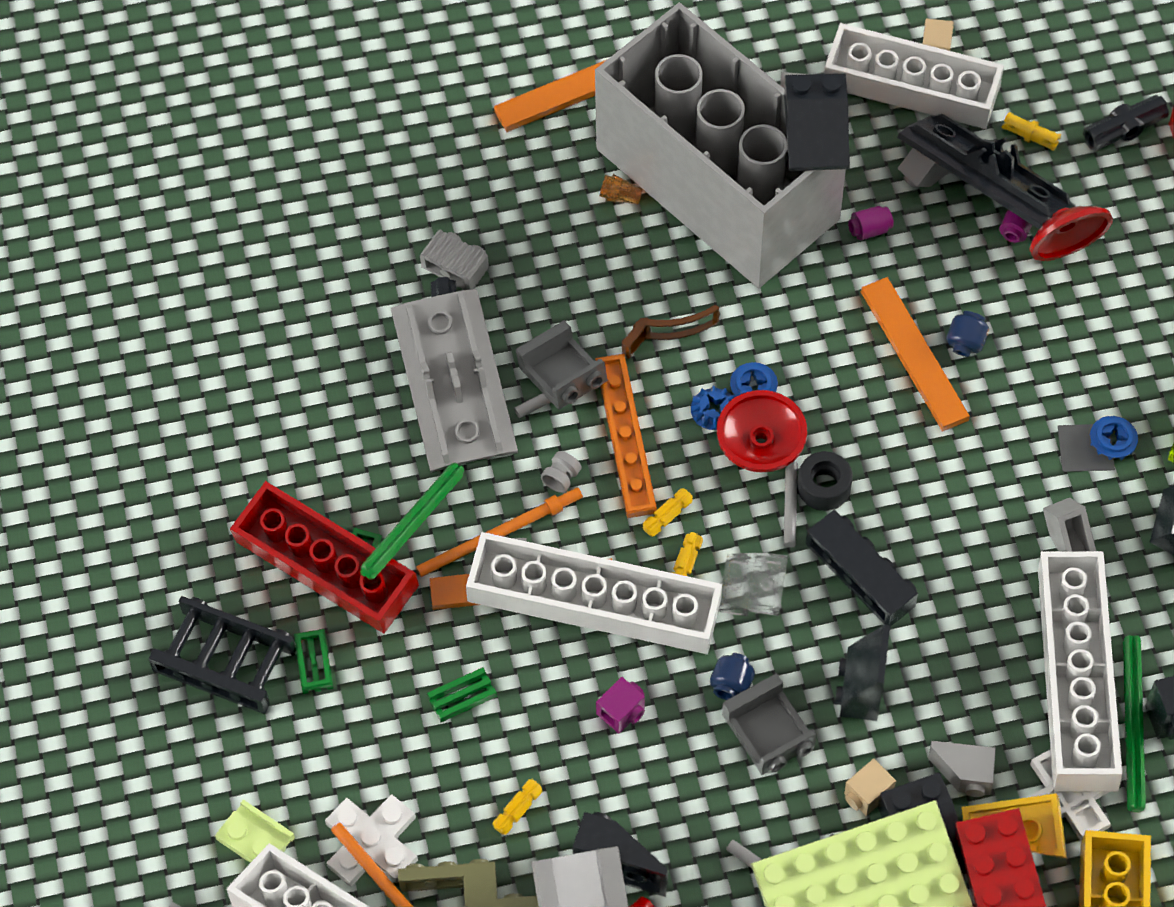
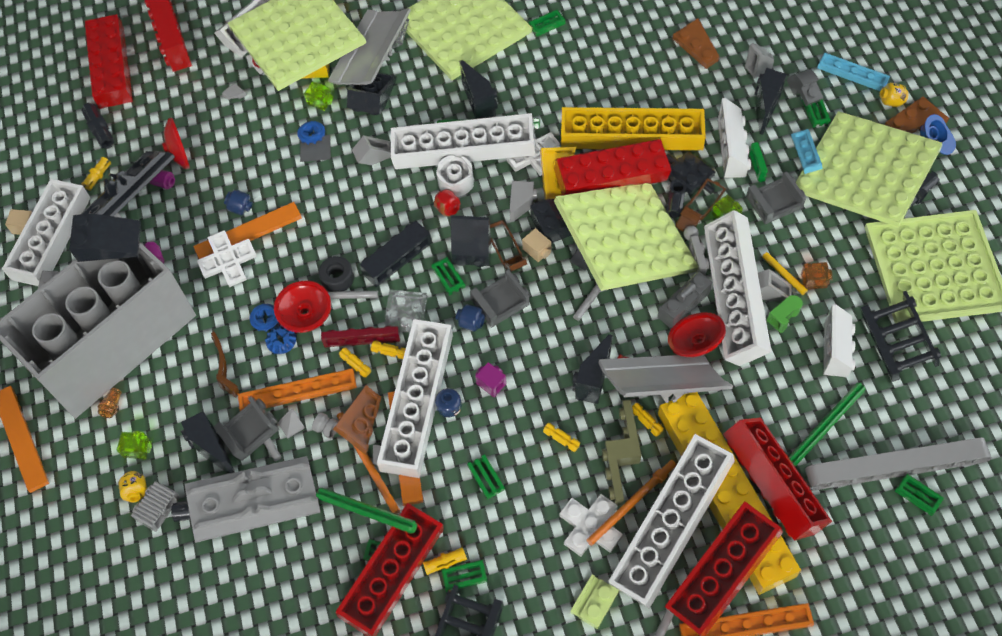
camera: 90 degrees left, 0 degrees up
none -> clear neon green brick [116,431,152,460]
none -> yellow head [118,471,147,503]
none -> black slope [181,411,235,474]
none -> white plate [197,230,257,287]
none -> light grey slope [278,408,305,439]
none -> dark red plate [321,325,401,348]
none -> dark orange wing [333,385,381,454]
none -> yellow pin [423,547,467,575]
none -> green tile [431,257,466,296]
none -> red head [434,190,461,217]
none -> dark blue head [435,388,462,418]
none -> white brick [437,155,474,197]
none -> reddish brown piece [490,220,527,271]

